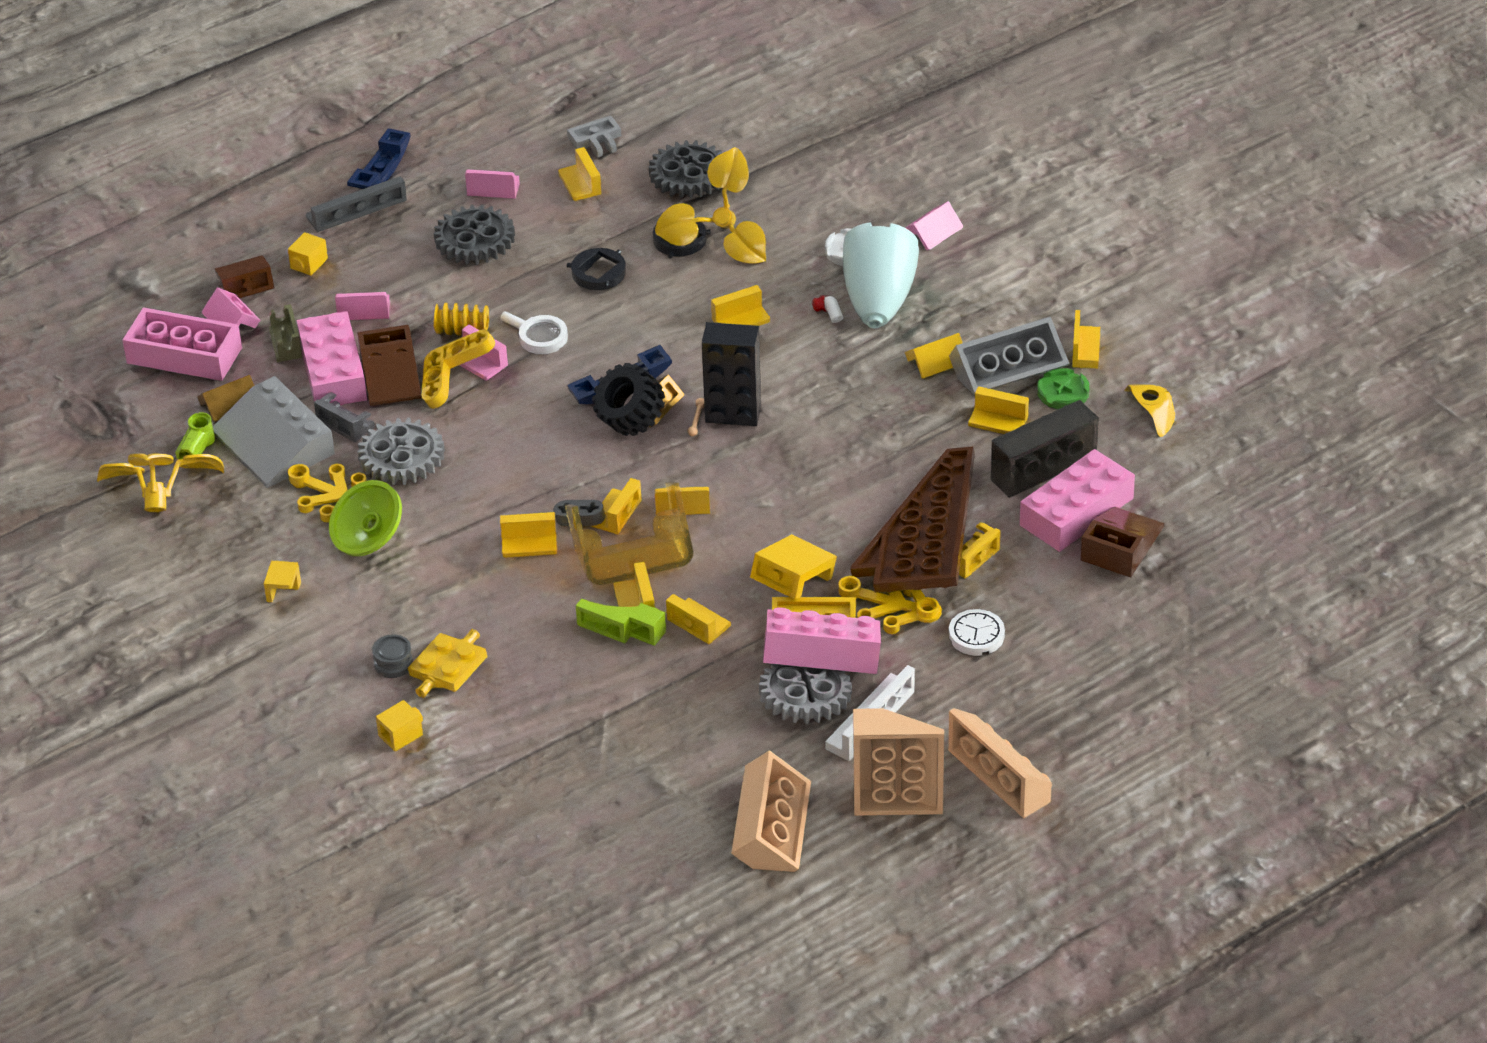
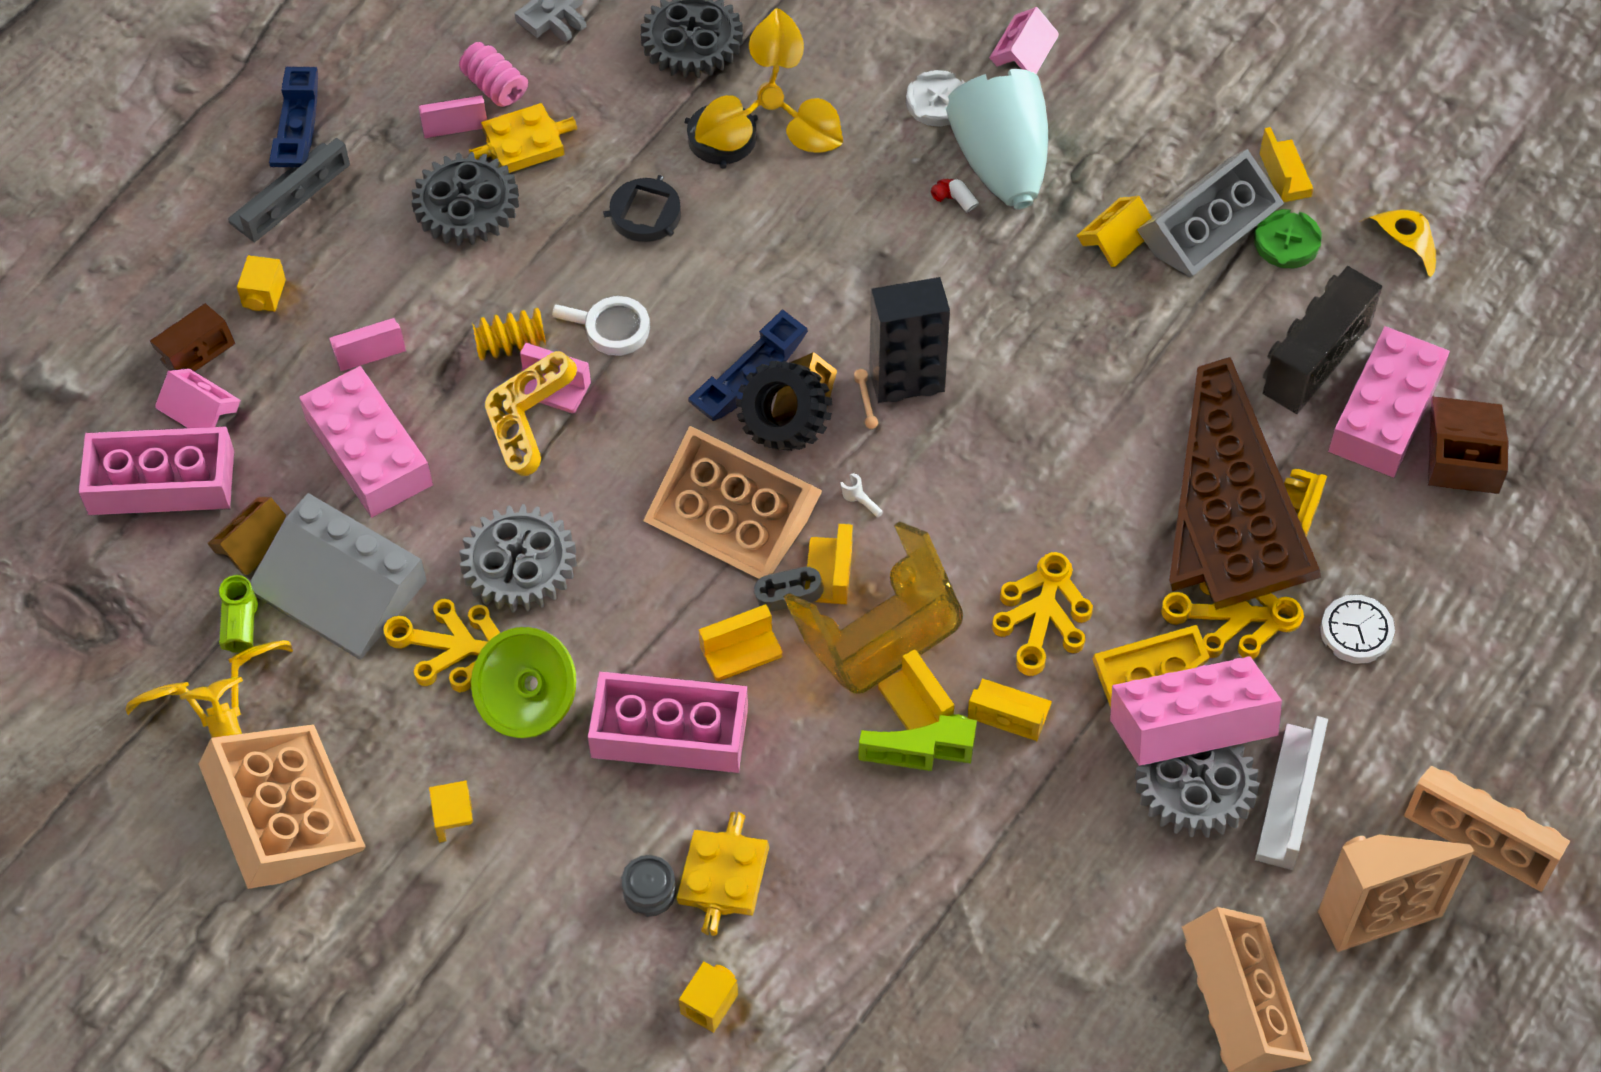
camera: 20 degrees left, 15 degrees up
olive hinge [268,304,302,362] -> none
flat silver hinge [314,392,375,443] -> none
reddish brown slope [357,325,422,406] -> none
yellow panel [558,147,602,201] -> none
yellow panel [655,487,710,516] -> none
yellow panel [711,285,770,326] -> none
yellow panel [750,534,837,600] -> none
yellow panel [968,386,1029,438] -> none
none -> light nougat slope [199,724,366,889]
none -> bright pink piece [459,42,528,107]
none -> yellow plate [469,103,577,173]
none -> bright pink brick [588,672,748,773]
none -> light nougat slope [643,426,822,579]
none -> white hand [840,473,883,518]
none -> yellow plant [992,552,1093,676]

